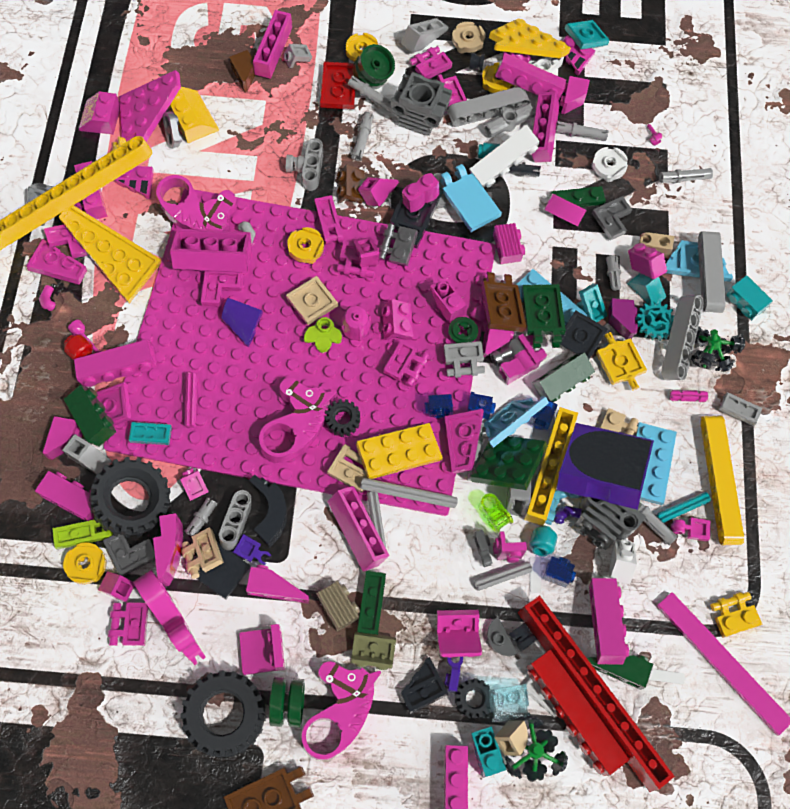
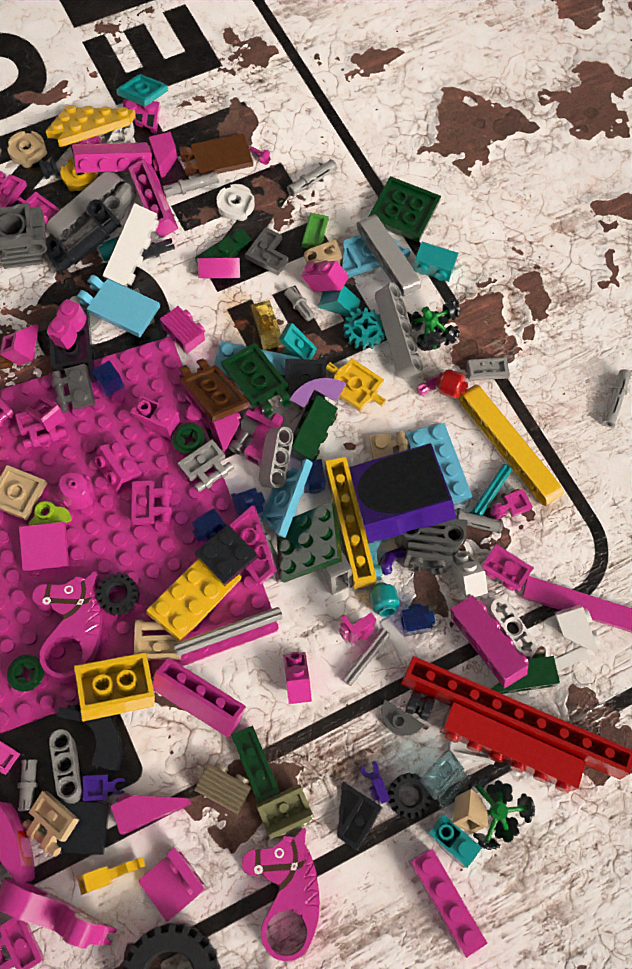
camera: 30 degrees left, 0 degrees up
dark green wheel [269,677,305,728] -> none
light grey axle [367,491,386,548] -> none
dark pink bracket [437,610,482,658] -> none
dark grey plate [473,530,493,568] -> none
clear neon green piece [479,494,514,533] -> none
magenta slope [608,298,638,340] -> none
yellow plate [710,592,763,638] -> none
none -> dark green gear [7,655,45,693]
none -> dark pink tile [19,522,69,571]
none -> black piece [45,199,123,275]
none -> yellow brick [74,652,155,721]
none -> yellow piece [77,856,145,895]
none -> clear blue brick [92,360,124,397]
none -> reddish brown tile [179,133,254,177]
none -> black plate [194,524,258,587]
none -> clear yellow brick [250,300,282,350]
none -> light grey beam [259,427,293,488]
none -> dark pink slope [283,652,312,704]
none -> medium lavender brick [290,378,346,408]
none -> bright green tile [302,213,329,249]
none -> dark green plate [368,176,441,242]
none -> red head [436,369,468,399]
none -> dark pink bracket [481,544,534,591]
none -> white beam [489,598,537,658]
none -> white slope [555,605,600,652]

